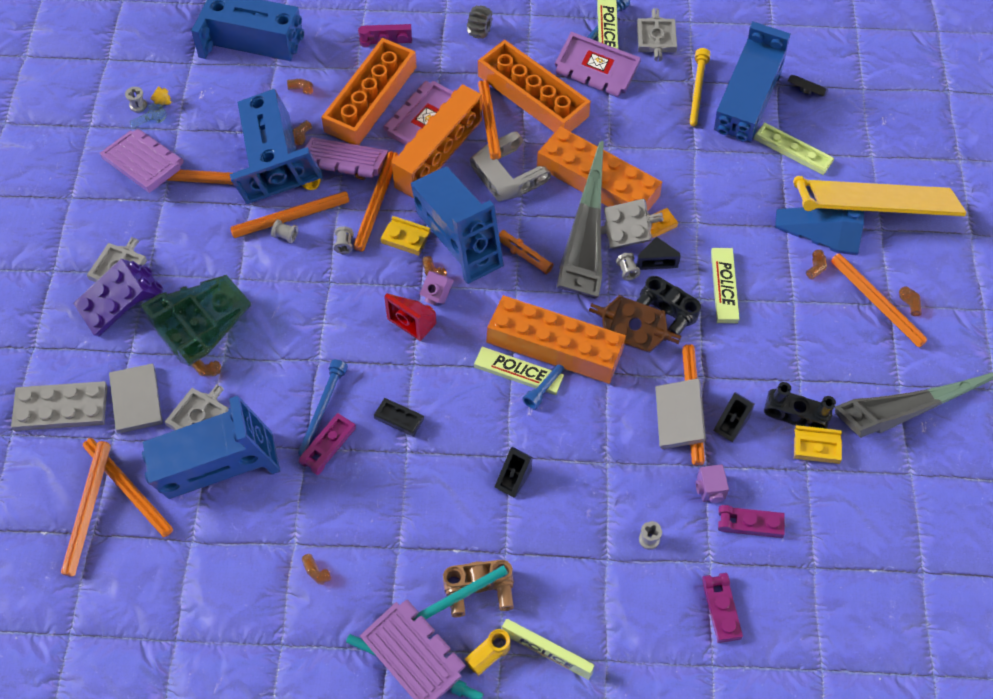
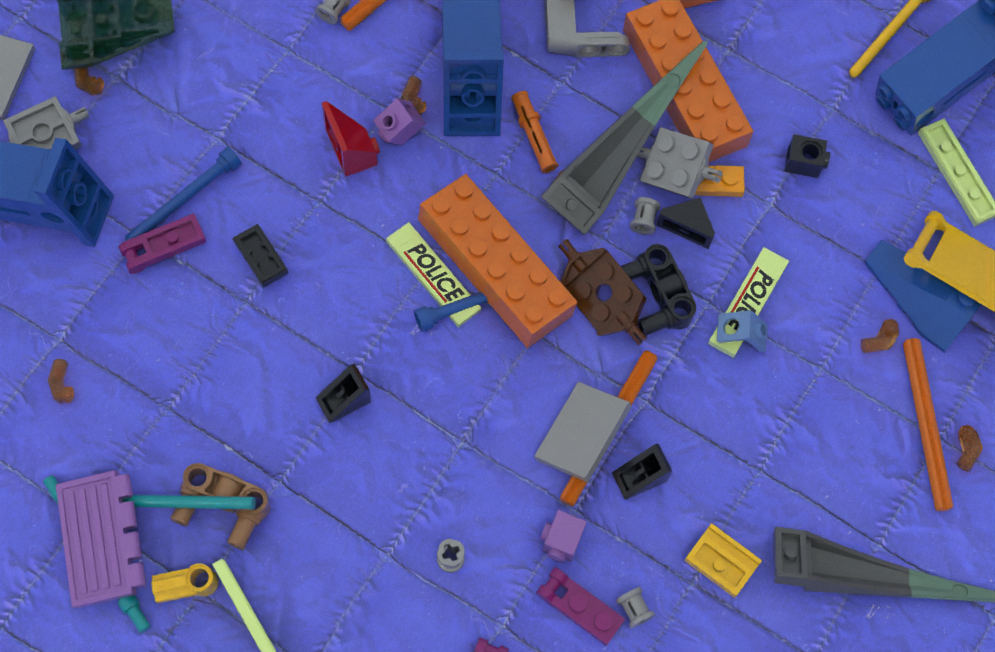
camera: 25 degrees right, 10 degrees up
yellow plate [381,216,431,256] -> none
black piece [764,382,836,429] -> none
none -> light grey bush [616,587,655,629]
none -> medium blue bracket [717,310,767,352]
none -> black brick [784,134,830,178]

